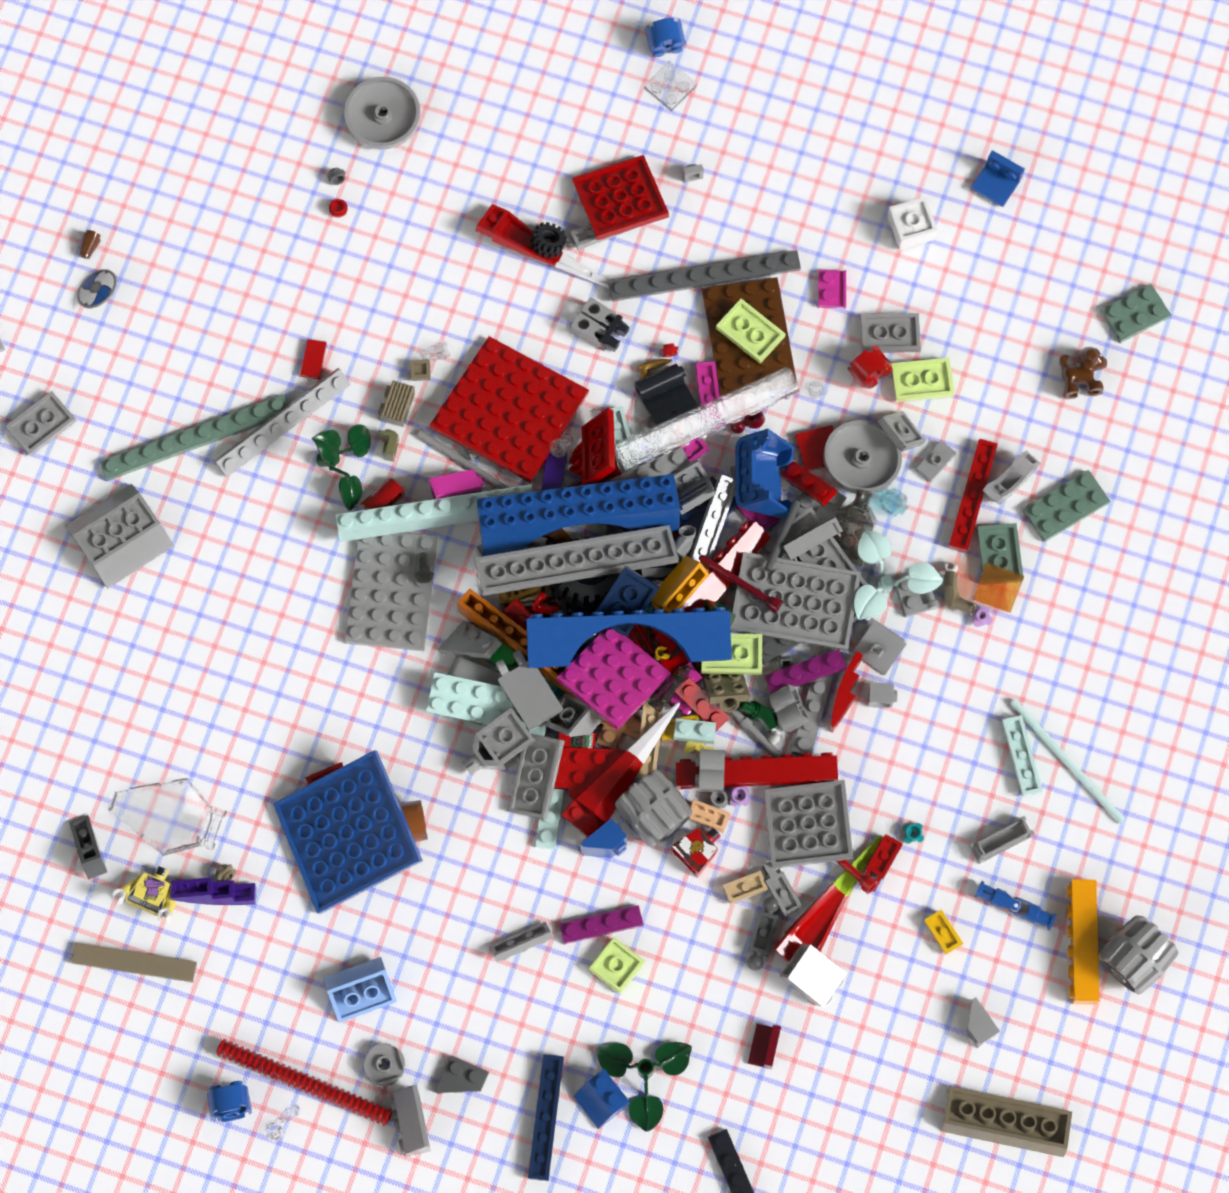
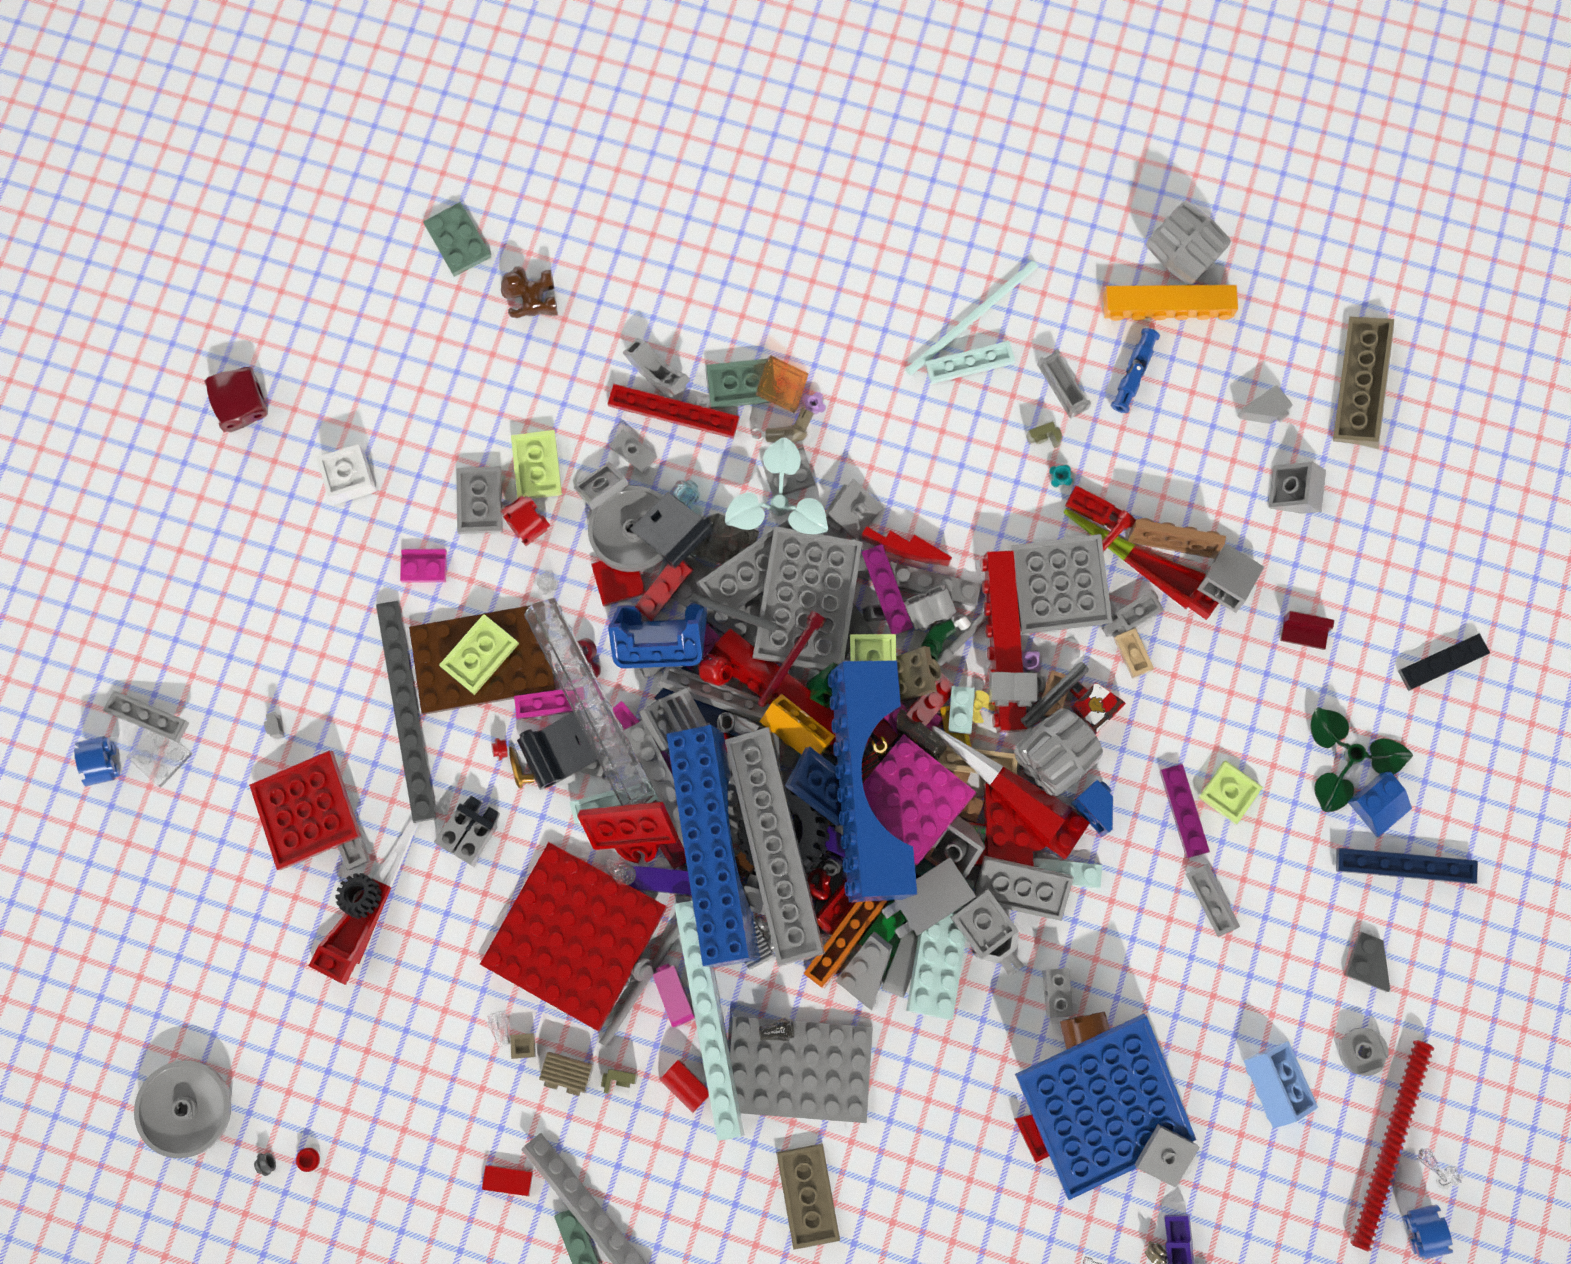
camera: 90 degrees left, 5 degrees up
dark green plant [311,424,371,511] -> none
light grey slope [390,1084,431,1157] -> none
dark grey plate [747,896,779,971] -> none
light grey container [783,516,843,561] -> none
light grey brick [868,683,897,708] -> none
yellow plate [924,909,964,955] -> none
blue bracket [971,150,1025,207] -> none
sand green plate [1023,469,1110,543] -> none
none -> light grey tile [103,691,189,743]
none -> dark red piece [204,367,268,432]
none -> door [630,492,713,569]
none -> light grey plate [631,958,652,981]
none -> red head [699,654,733,686]
none -> dark tan tile [776,1143,840,1250]
none -> dark grey axle [1021,662,1089,728]
none -> olive bracket [1026,421,1062,448]
none -> light grey brick [1042,968,1074,1018]
none -> medium nougat plate [1127,518,1226,559]
none -> light grey plate [1134,1124,1200,1188]
none -> light grey slope [1268,461,1326,514]

